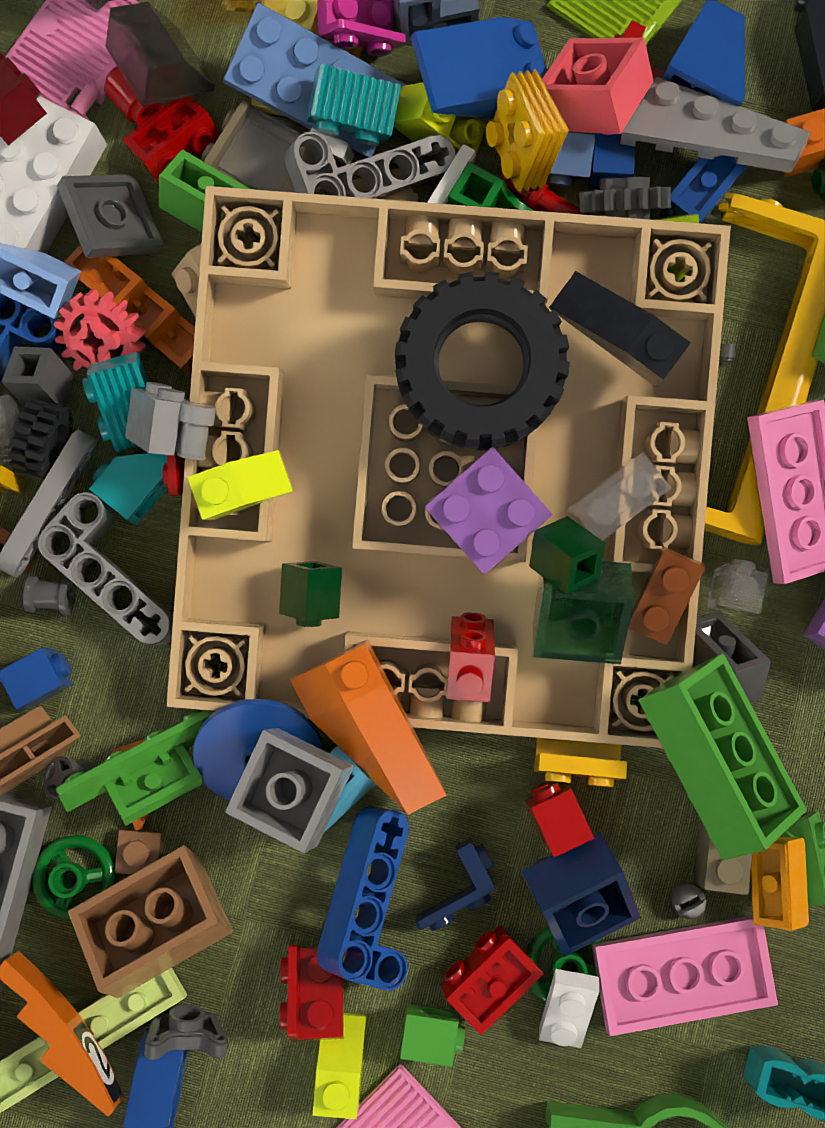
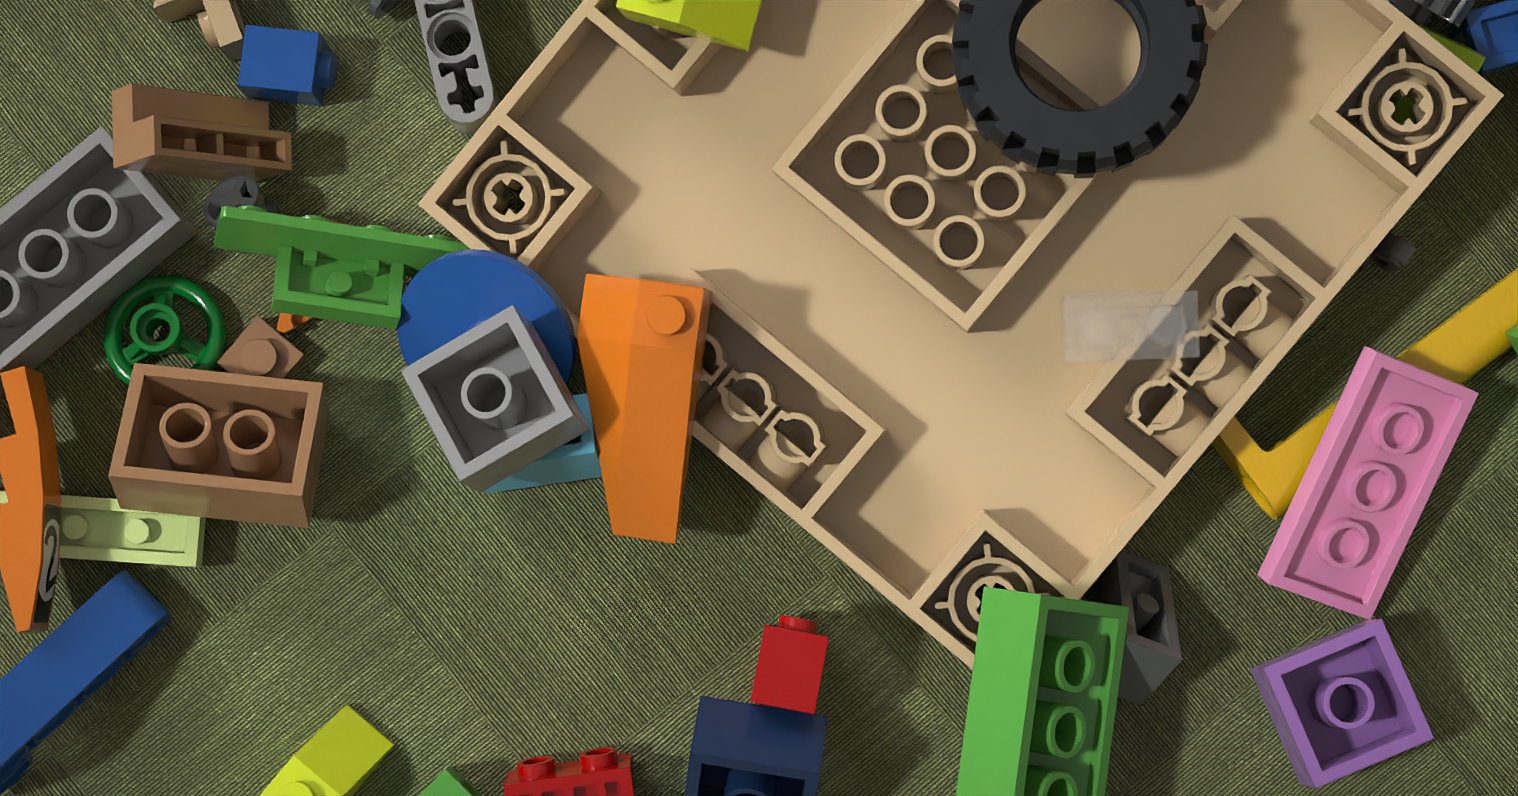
camera: 35 degrees right, 0 degrees up
dark grey piece [144,1004,228,1060] -> none
dark green brick [279,561,342,627] -> none
red bracket [280,945,344,1041] -> none
blue beam [317,806,409,990] -> none
dark blue bracket [416,838,496,931] -> none
medium lavender brick [425,447,553,575] -> none
red bracket [446,612,495,702] -> none
dark green brick [529,516,605,595] -> none
clear green brick [532,561,635,665] -> none
yellow bracket [534,738,627,788] -> none
black slope [549,271,691,386] -> none
dark orange plate [626,546,705,645] -> none
clear brick [707,559,768,618] -> none

